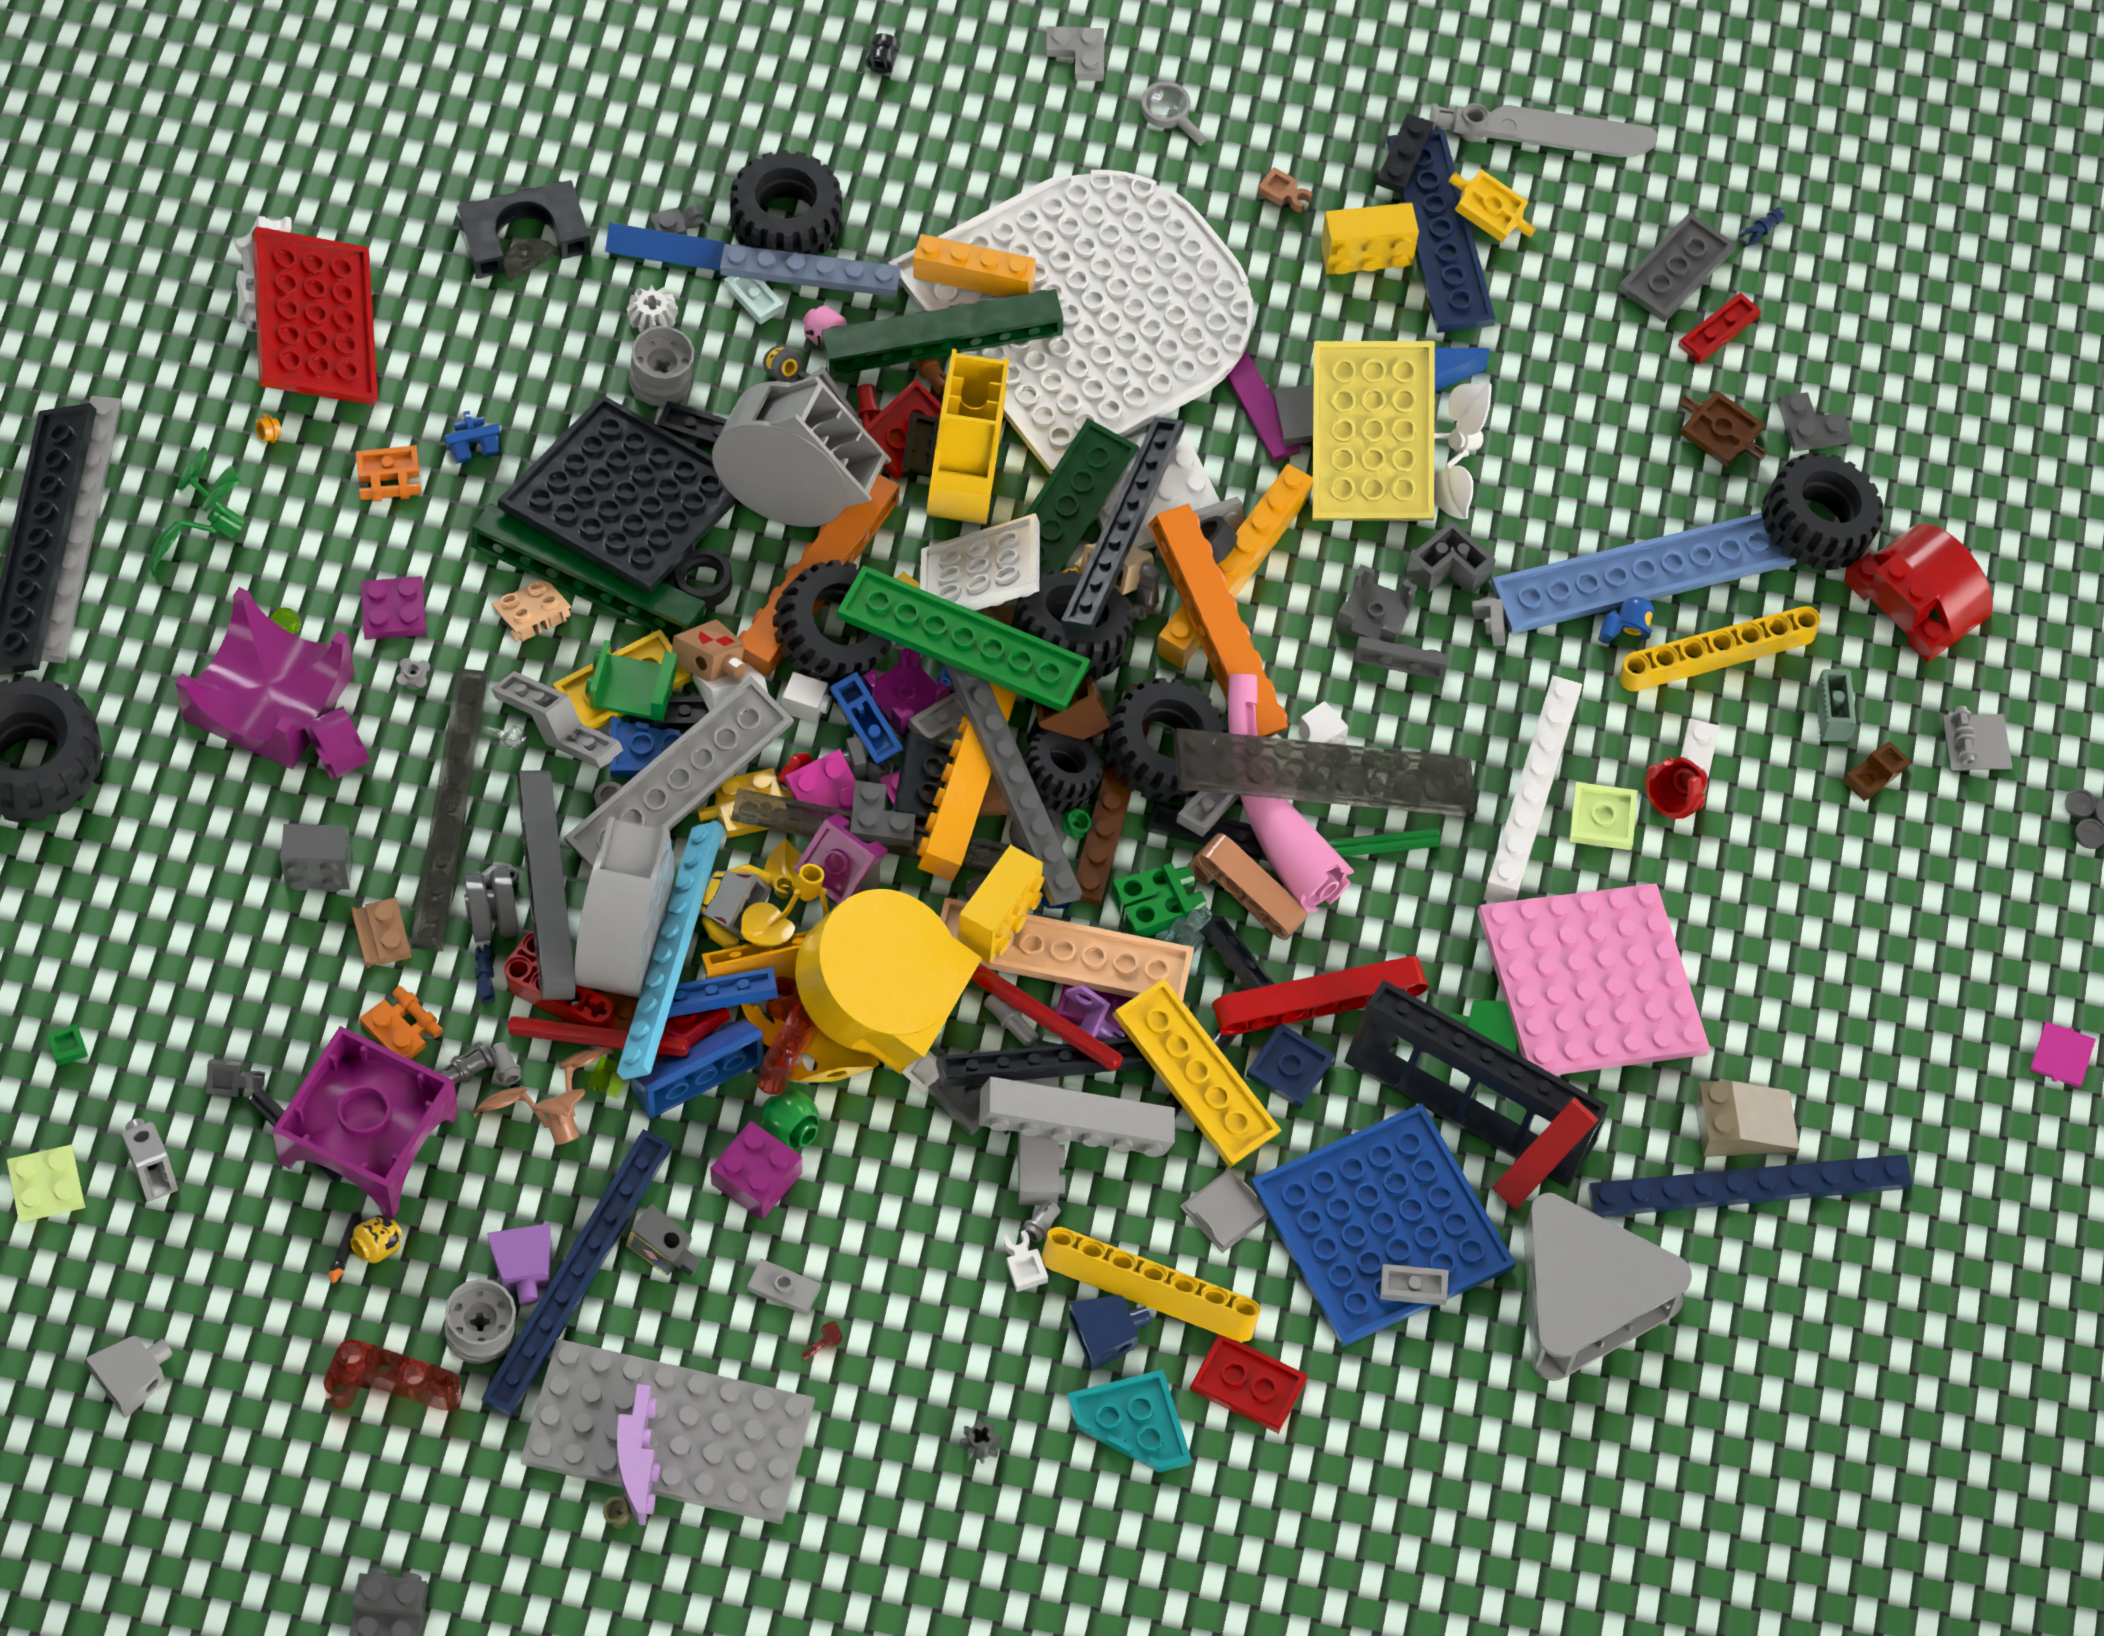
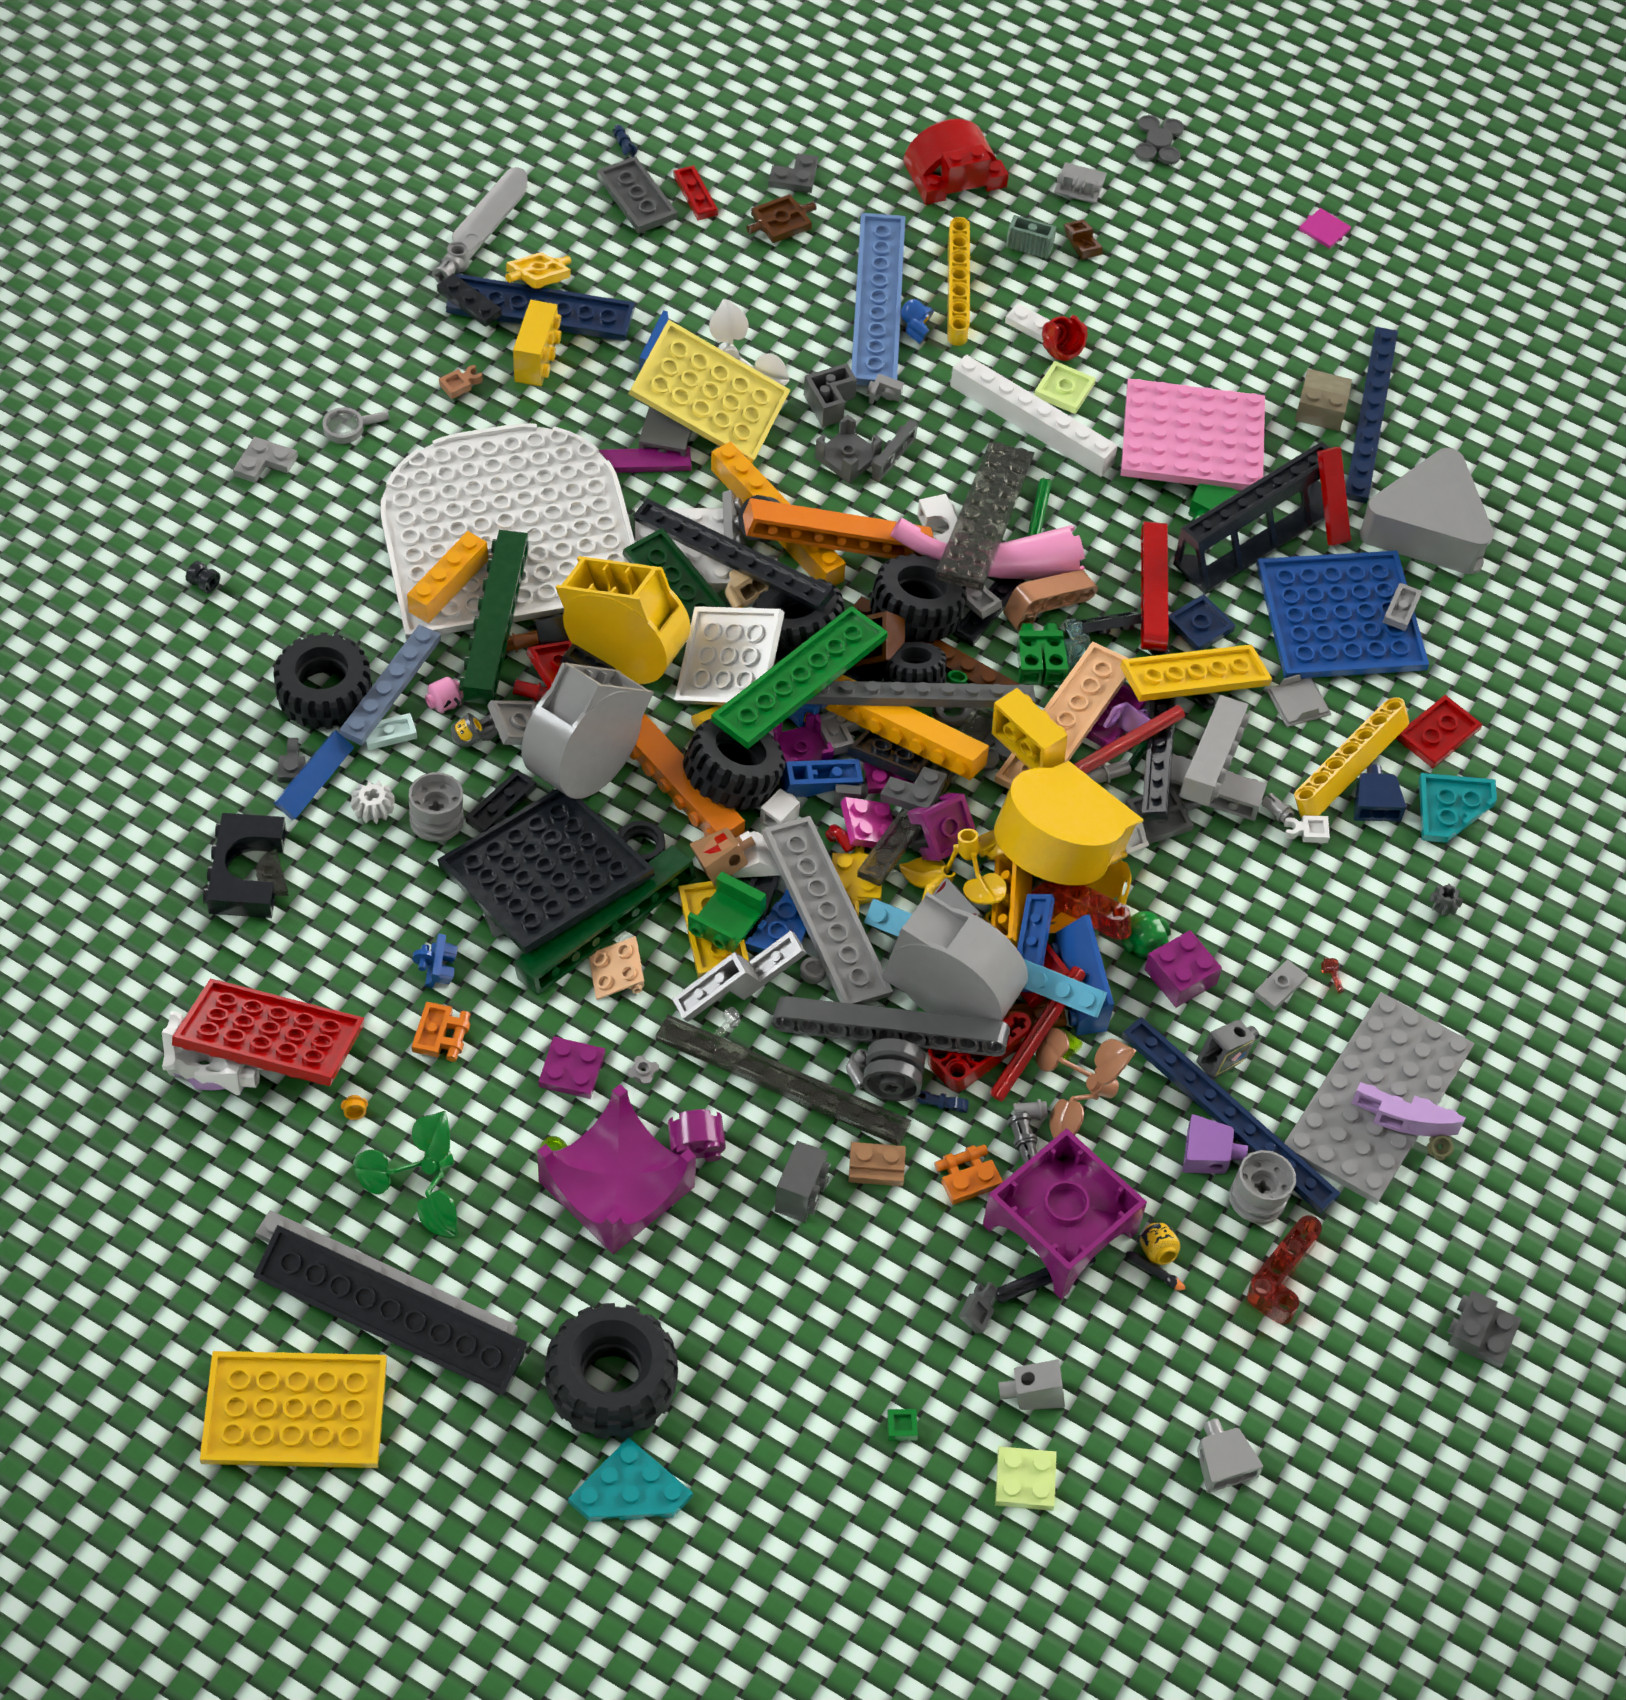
camera: 70 degrees left, 5 degrees down
black tyre [1761,453,1884,570] -> none

